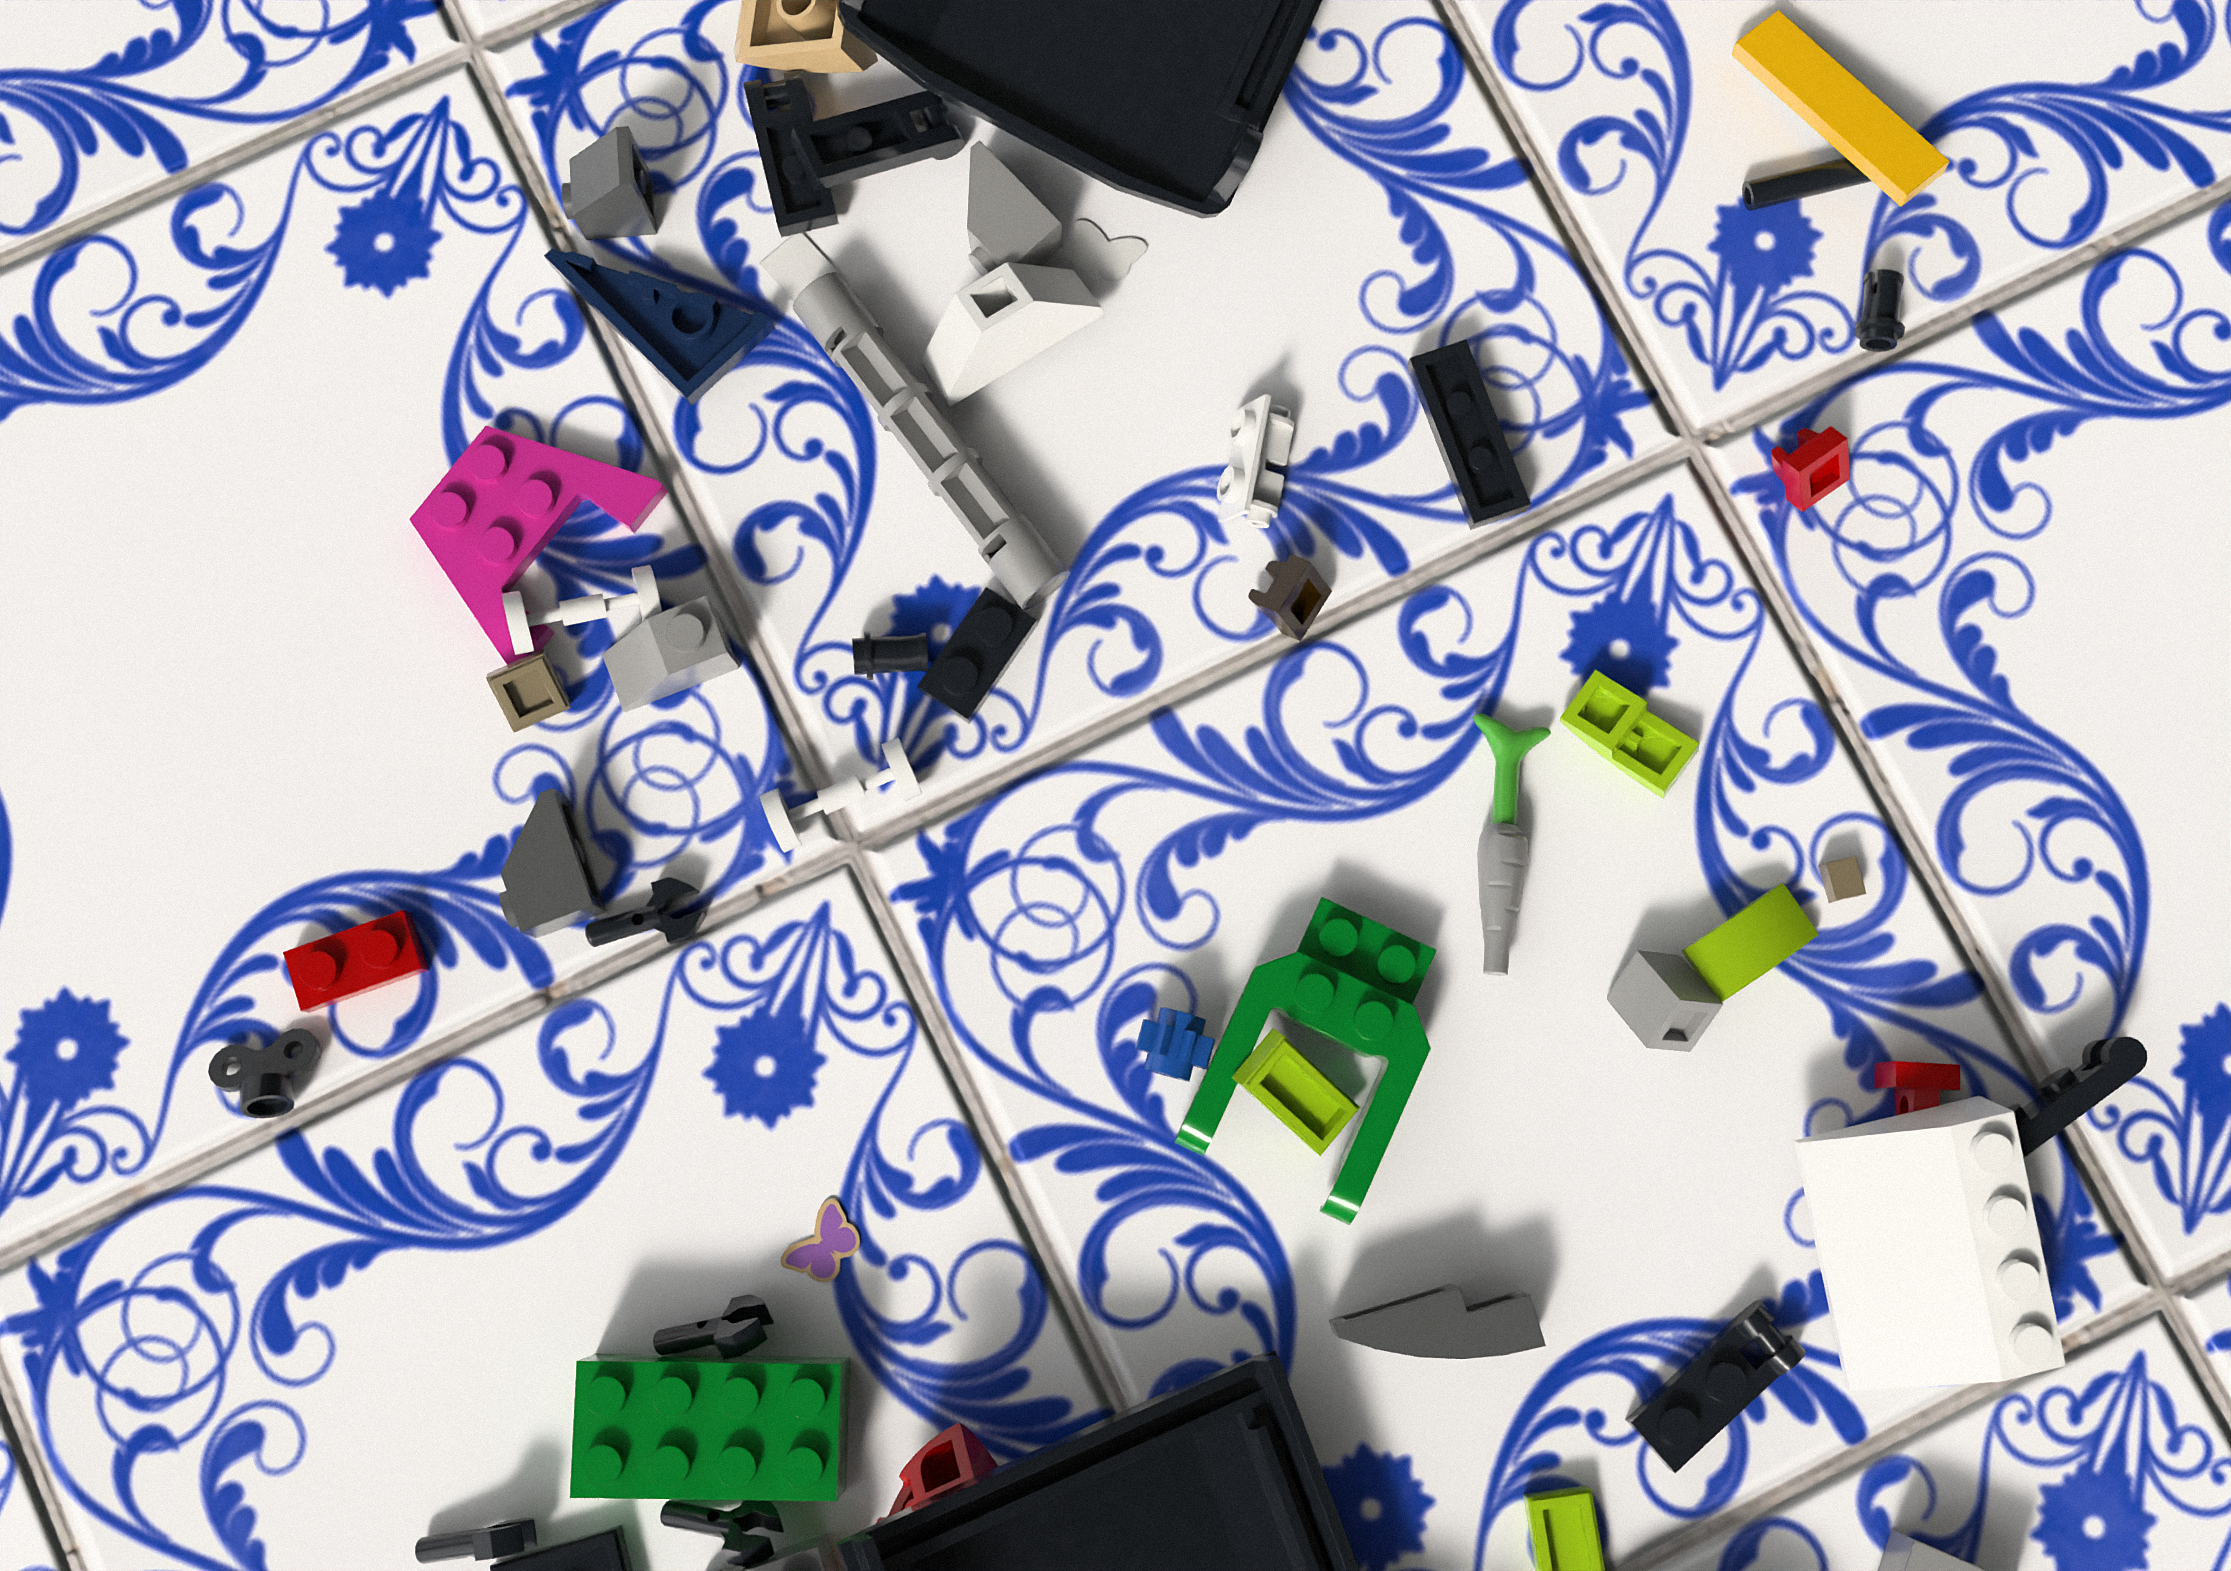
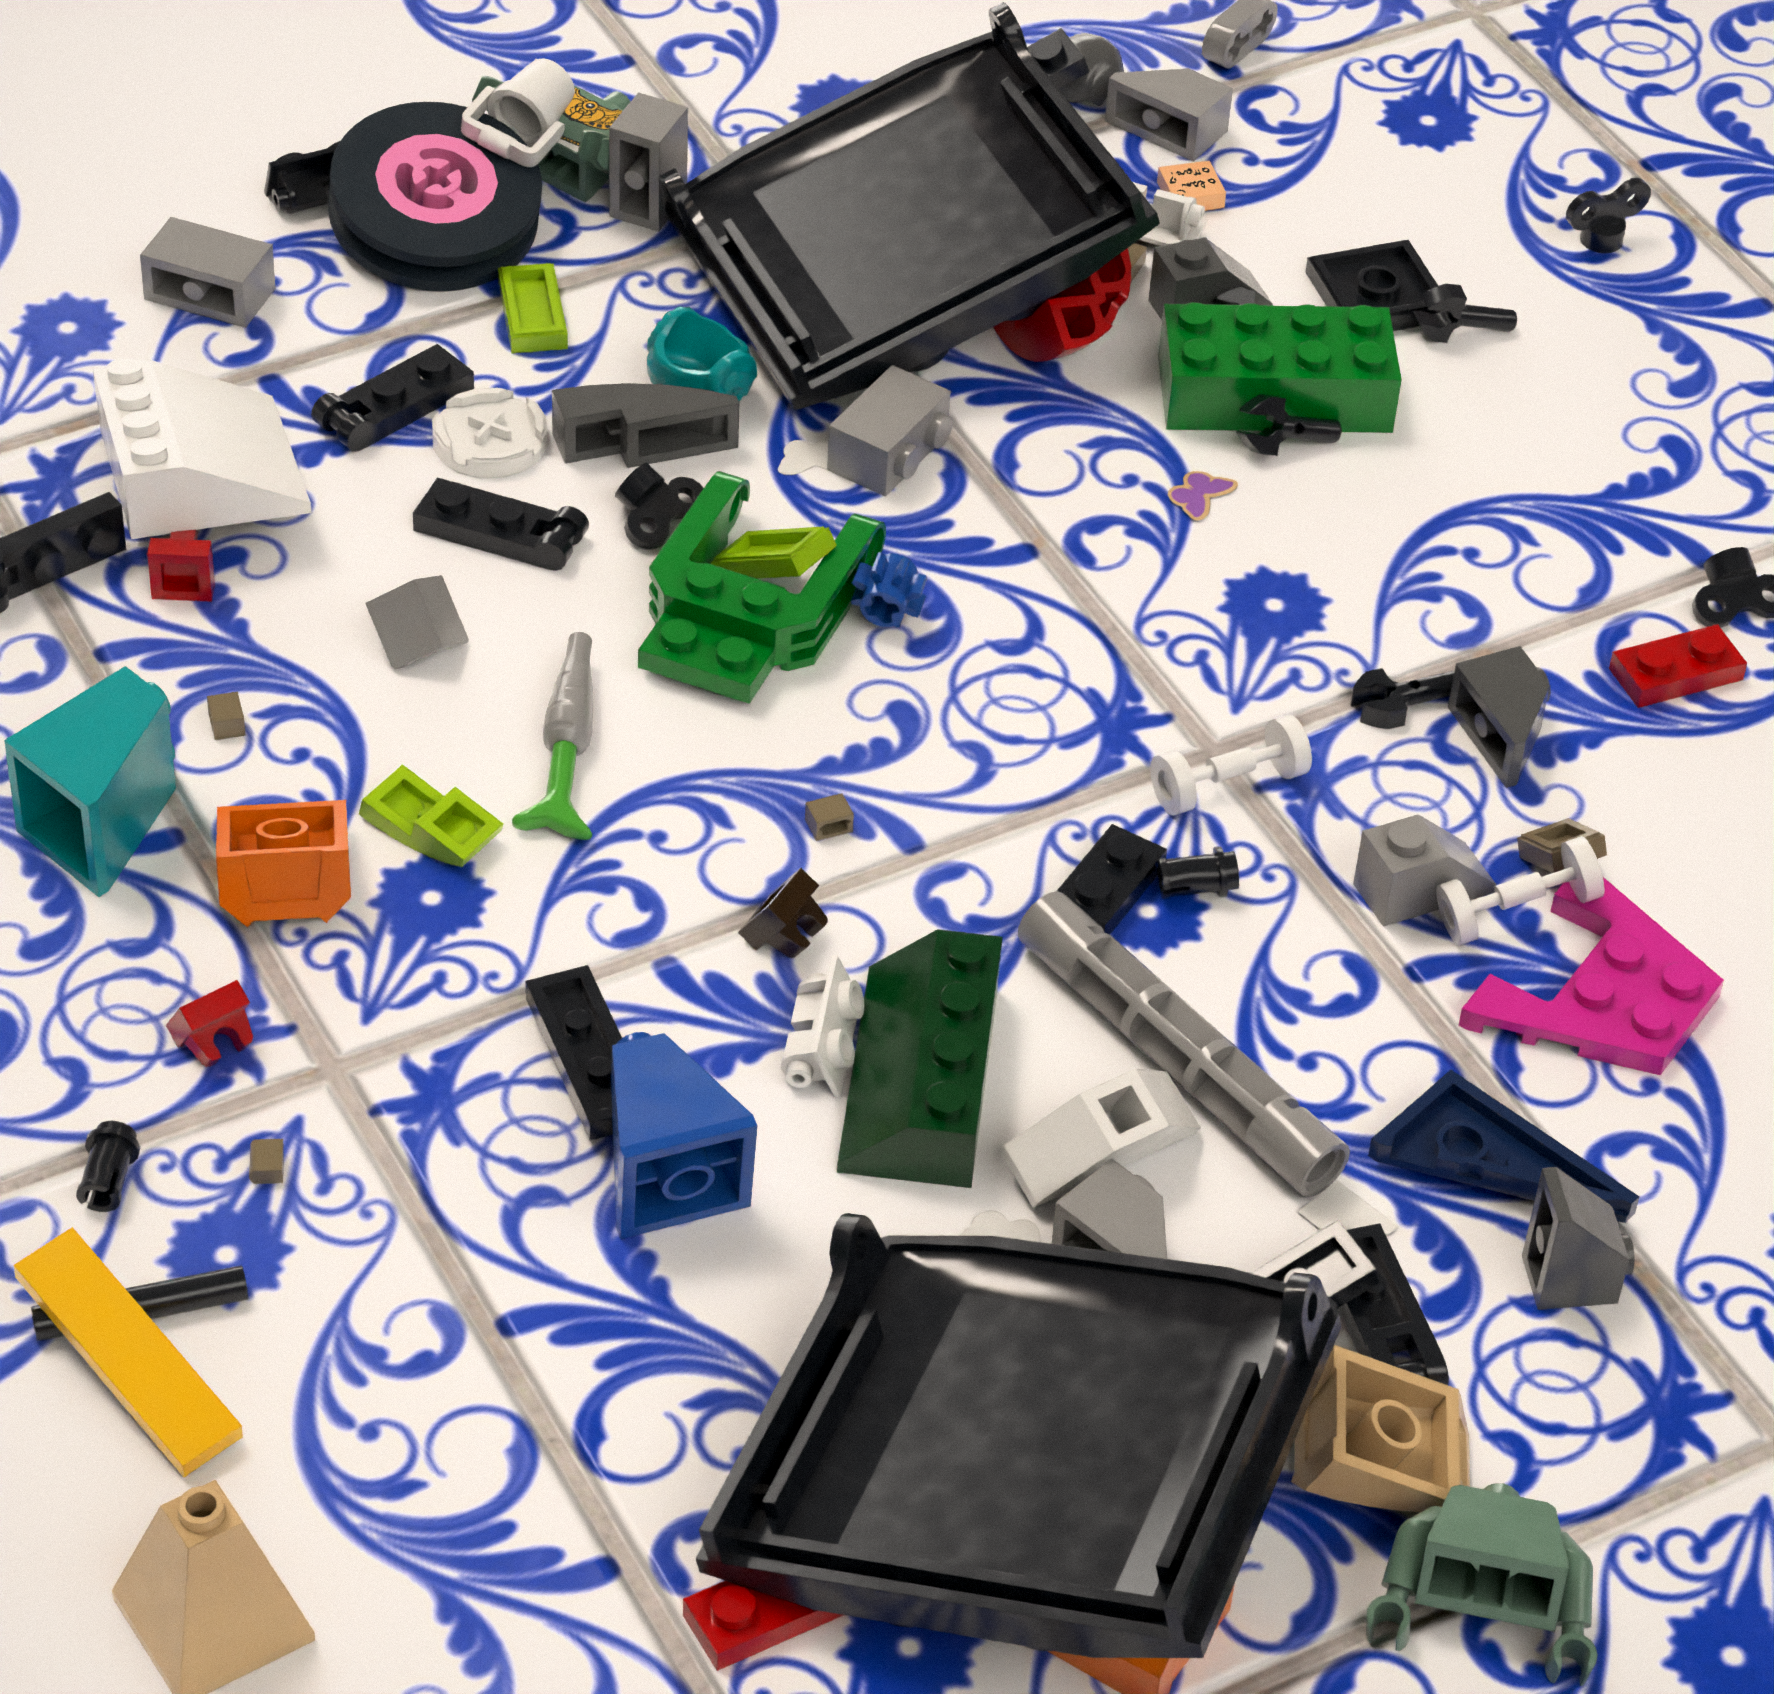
camera: 175 degrees right, 35 degrees down
lime slope [1681,882,1819,1002] -> none
none -> teal slope [4,666,176,897]
none -> orange slope [216,800,351,928]
none -> dark tan piece [249,1139,284,1184]
none -> black plate [413,477,589,571]
none -> white tile [432,388,547,478]
none -> blue slope [611,1032,758,1239]
none -> black piece [615,463,704,550]
none -> teal hair [647,306,757,401]
none -> white sticker [778,439,828,475]
none -> dark tan piece [805,793,854,841]
none -> light grey brick [827,365,953,497]
none -> dark green slope [837,929,1003,1188]

